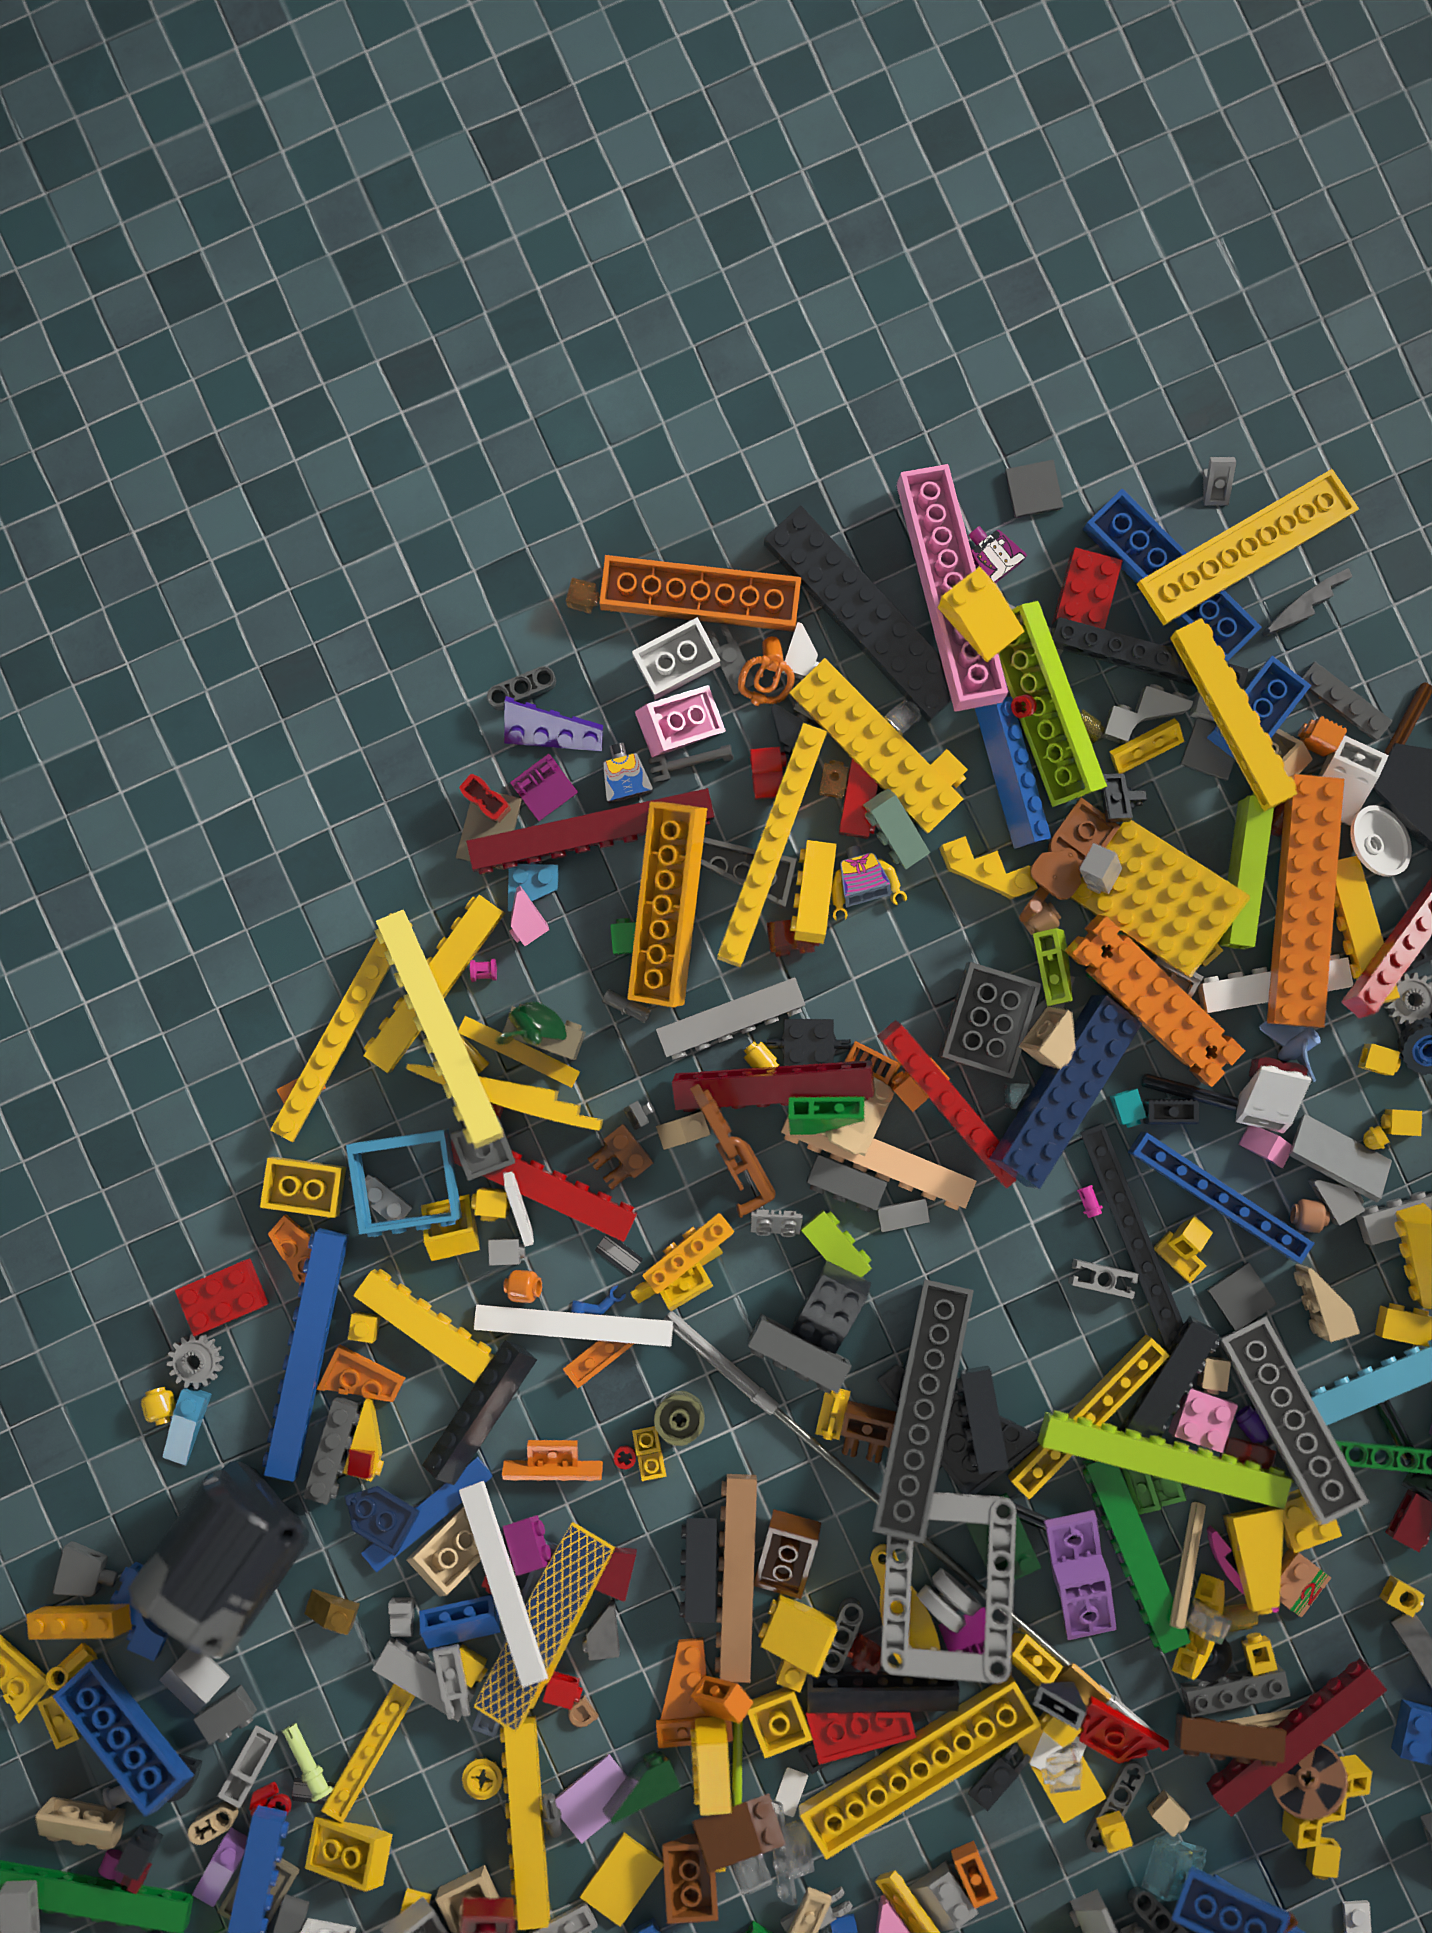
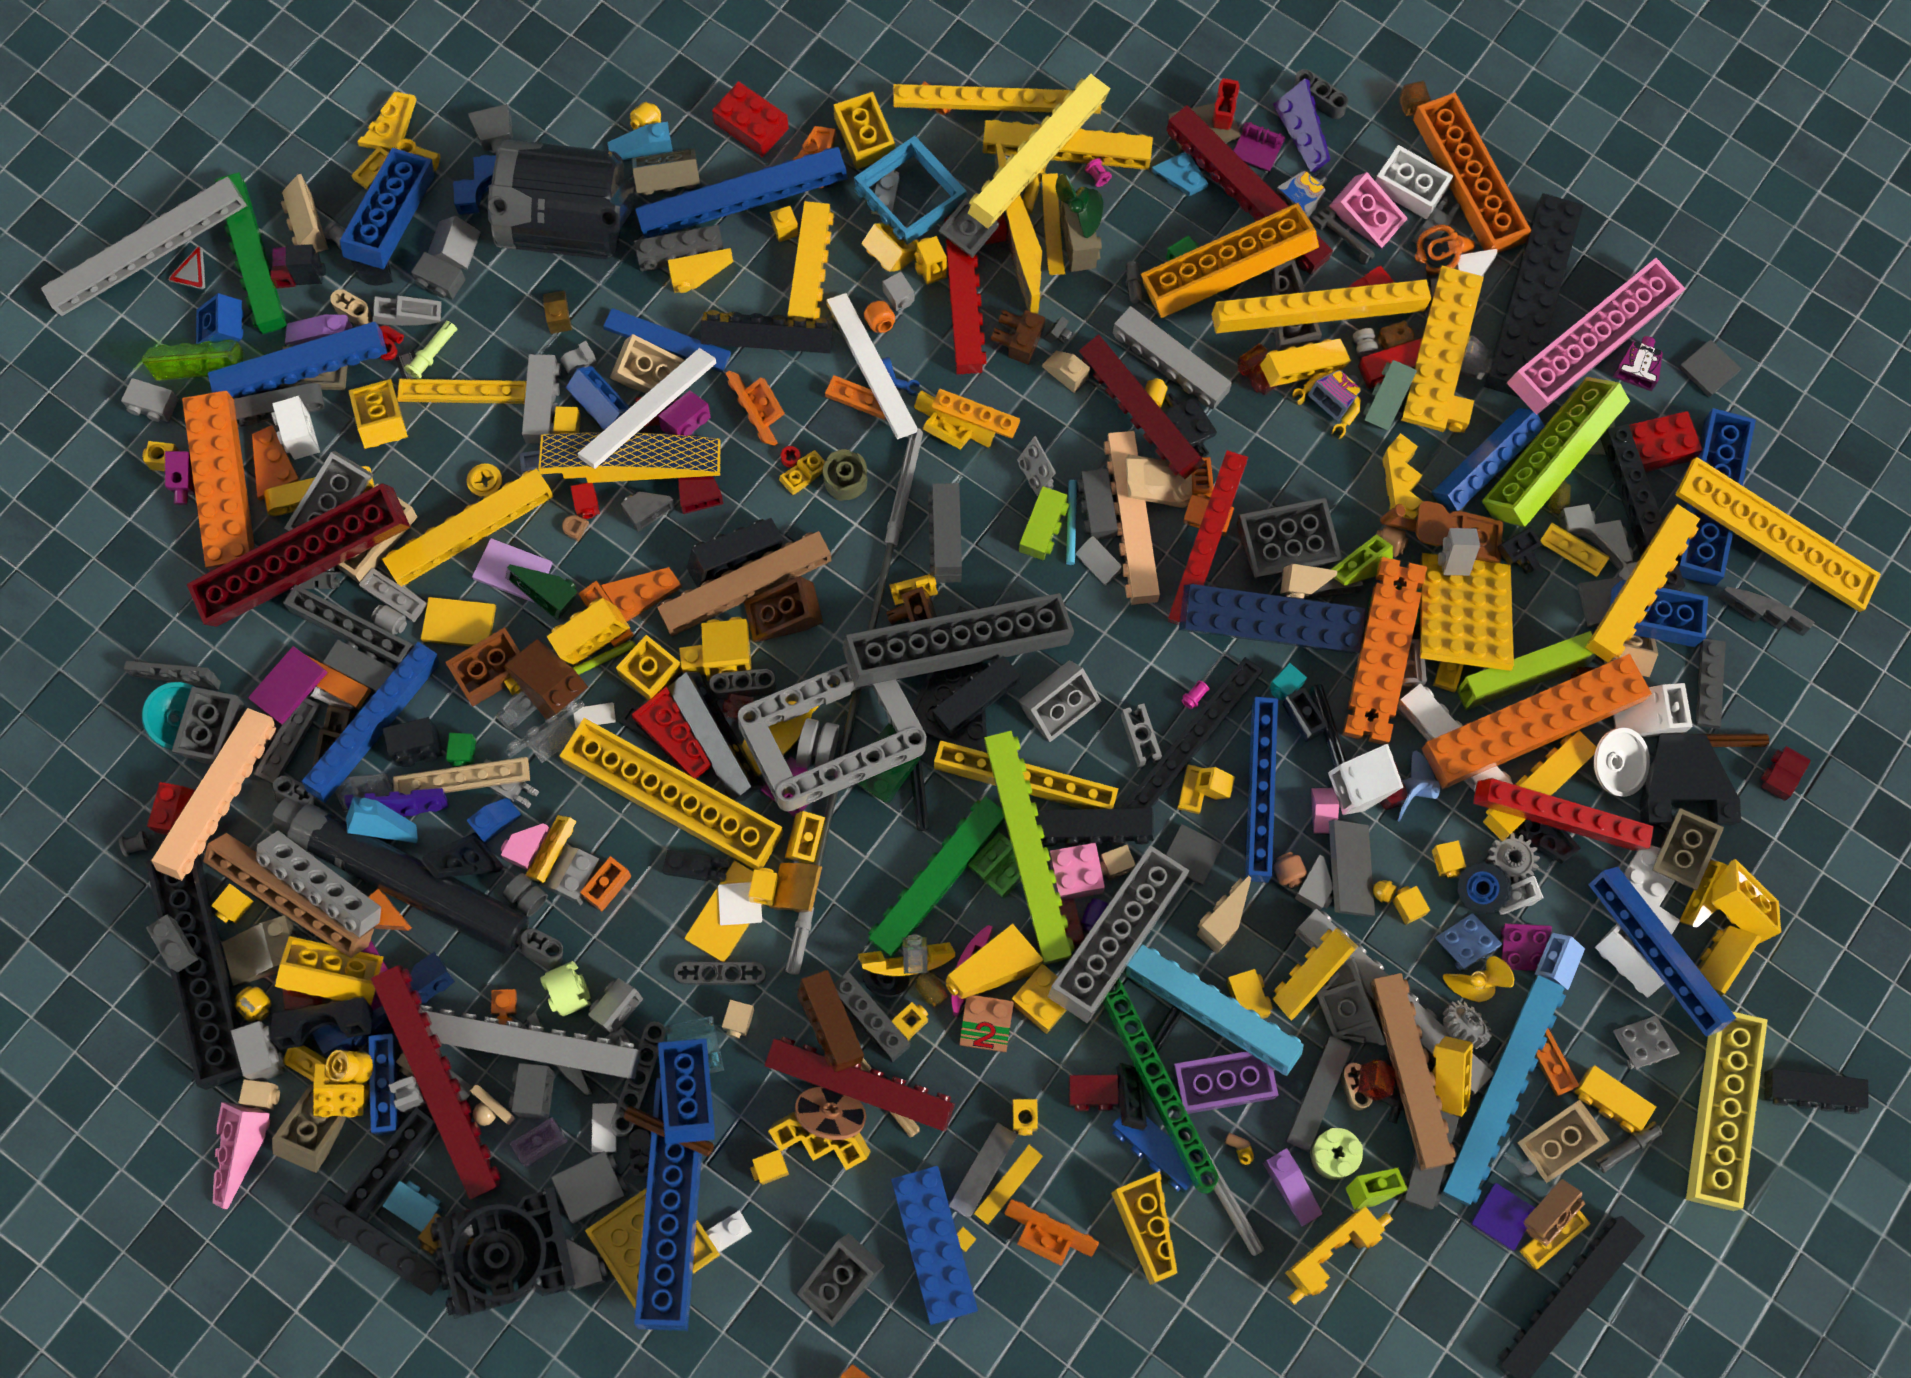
camera: 60 degrees right, 15 degrees down
light orange brick [26,1604,132,1640] -> none
light grey gear [167,1334,224,1389] -> none
orange wing [316,1344,406,1402] -> none
dark blue tile [344,1486,420,1556] -> none
red slope [347,1449,375,1479] -> none
light grey hinge [433,1644,470,1720] -> none
white tile [504,1172,534,1246] -> none
bright pink slope [509,886,549,946] -> none
dark grey axle [541,1793,563,1838] -> none
sticker [595,1234,643,1276] -> none
dark orange plate [690,1084,776,1218] -> none
orange brick [691,1675,753,1724] -> none
green slope [789,1097,865,1135] -> none
black brick [791,1261,871,1354] -> none
yellow slope [937,566,1024,663] -> none
clear light blue slope [1004,1083,1030,1109] -> none
red bush [1011,694,1037,718] -> none
black slope [1033,1682,1087,1730] -> none
clear slope [1042,1742,1082,1794] -> none
medium lavender bracket [1045,1510,1117,1640] -> none
red wing [1079,1696,1169,1764] -> none
yellow brick [1096,1811,1133,1853] -> none
tan axle [1170,1502,1206,1629] -> none
light grey slope [1203,457,1236,505] -> none
orange brick [1297,716,1347,757] -> none
none -> dark tan slope [632,149,700,195]
none -> light grey slope [1018,660,1102,742]
none -> medium azure bar [1066,480,1077,565]
none -> light grey wheel [1352,328,1378,357]

